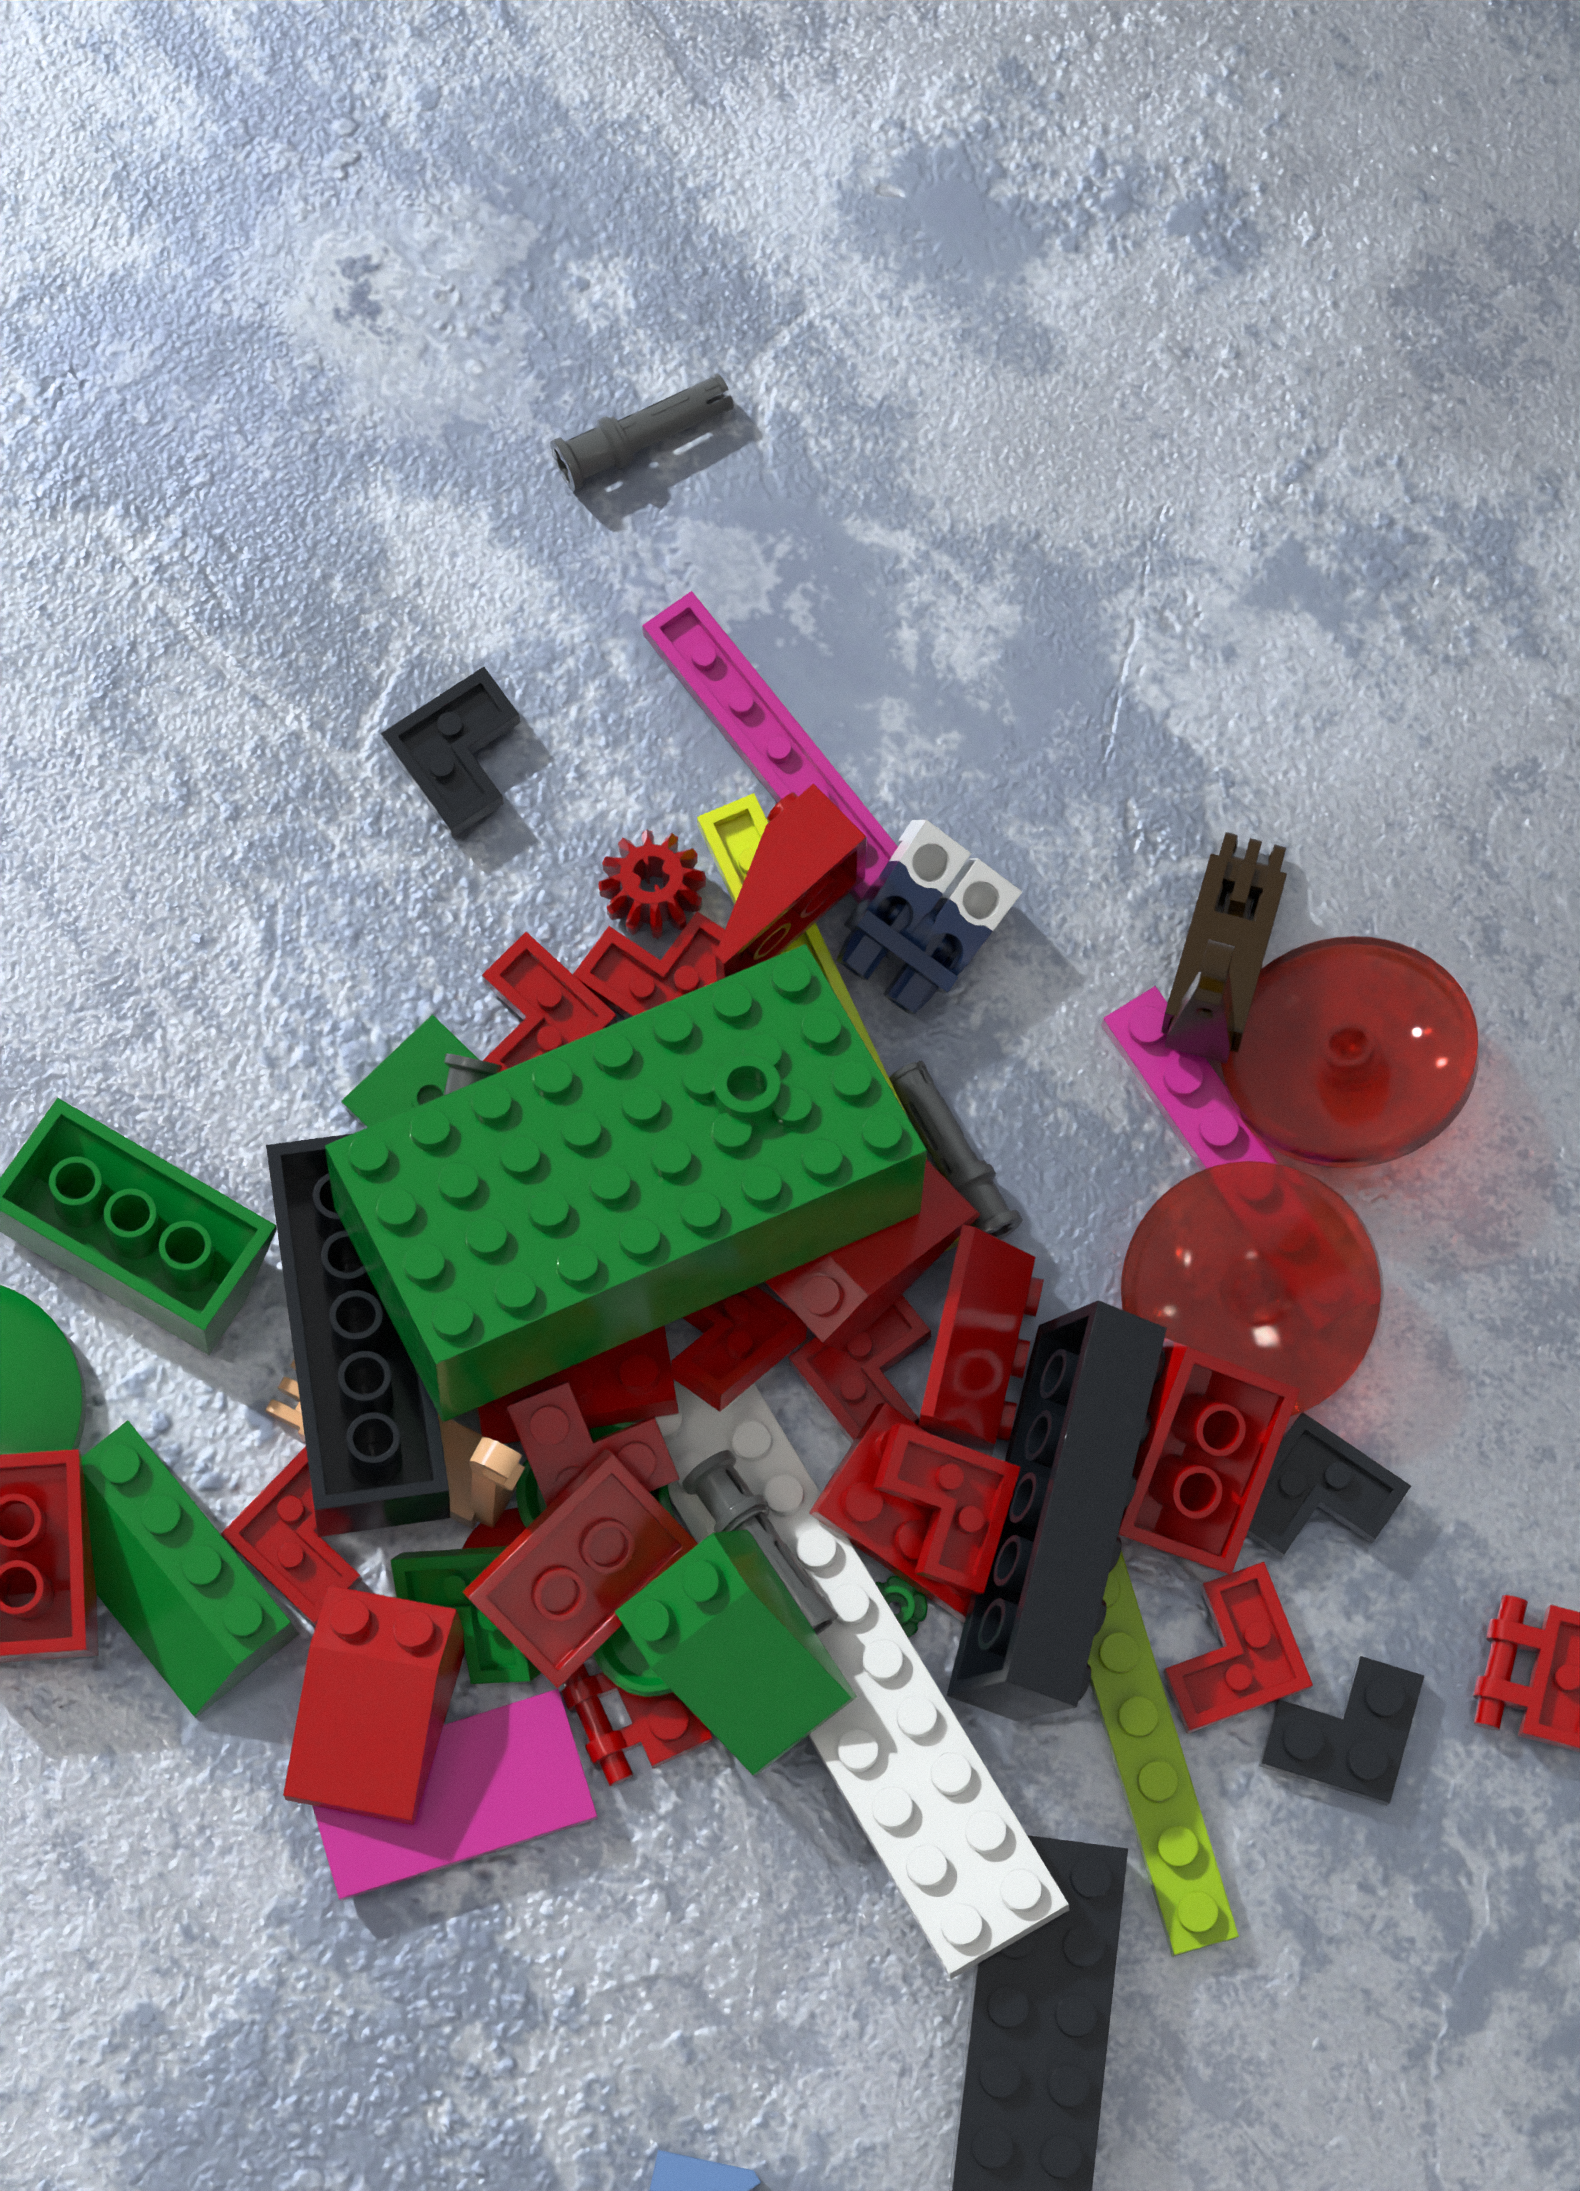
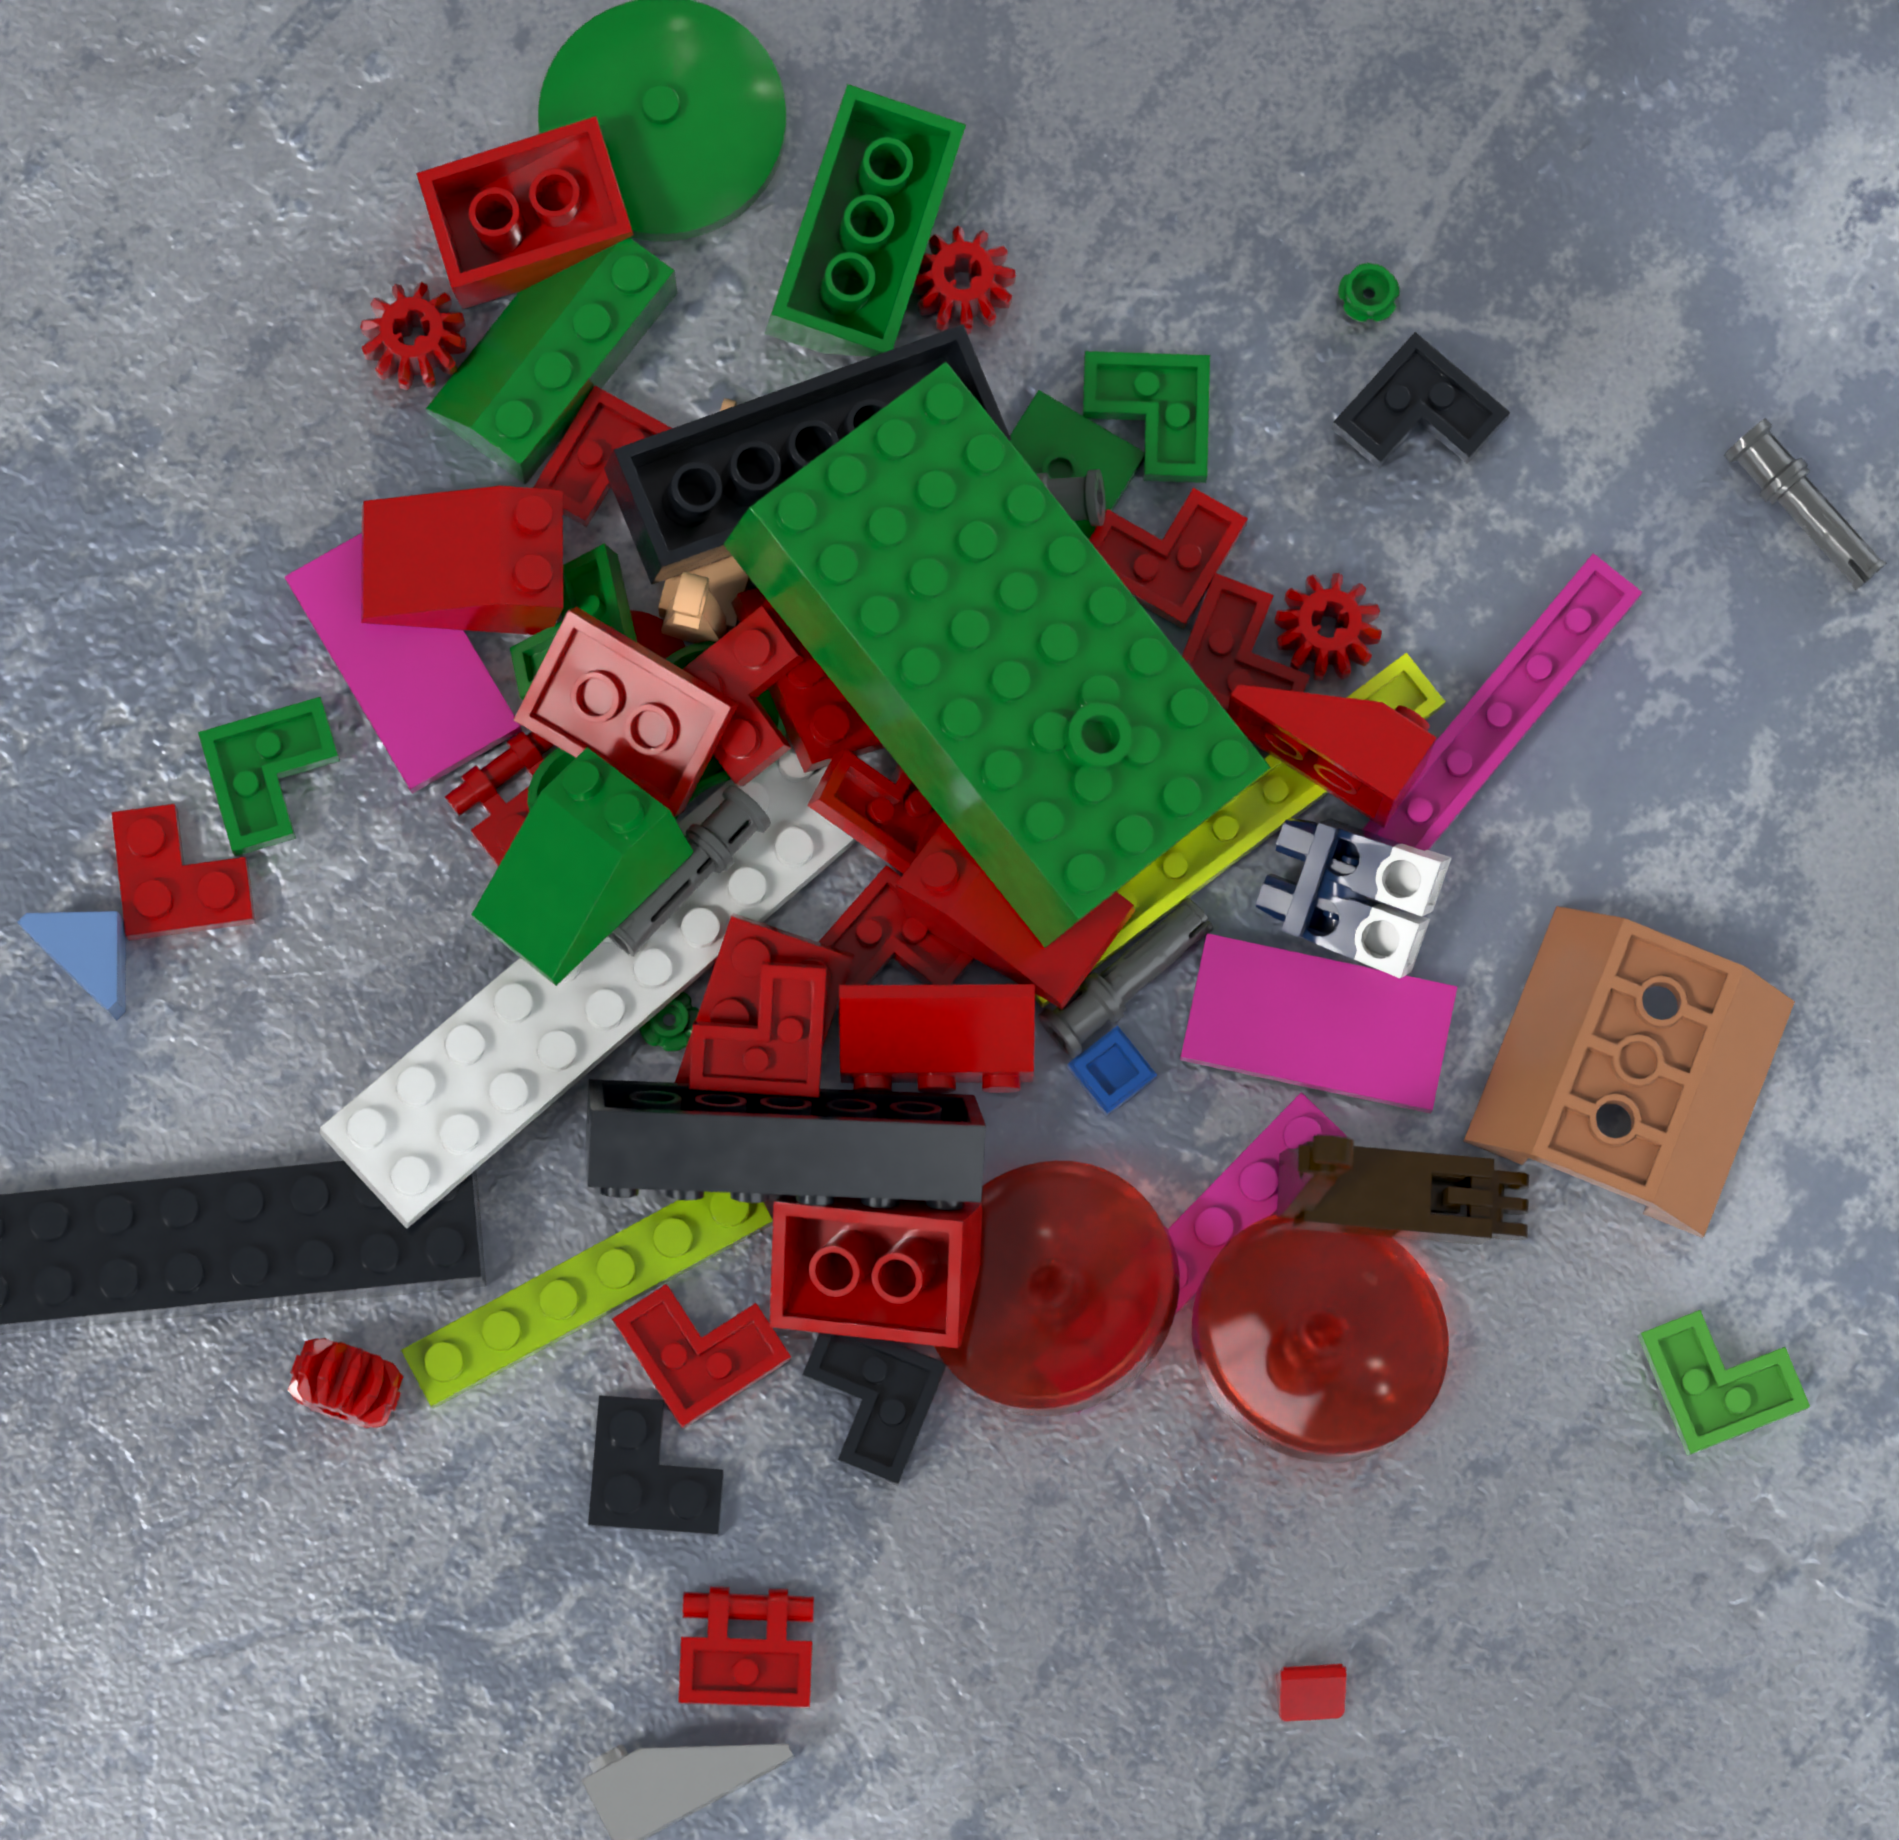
camera: 75 degrees right, 5 degrees up
none -> red plate [111,804,256,941]
none -> green plate [198,696,340,857]
none -> red gear [288,1338,403,1429]
none -> red gear [360,281,467,391]
none -> red gear [912,225,1016,334]
none -> blue tile [1067,1025,1157,1117]
none -> green plate [1083,351,1210,483]
none -> dark pink tile [1180,933,1458,1114]
none -> green plate [1338,263,1400,323]
none -> nougat slope [1463,906,1795,1238]
none -> bright green plate [1638,1310,1810,1456]

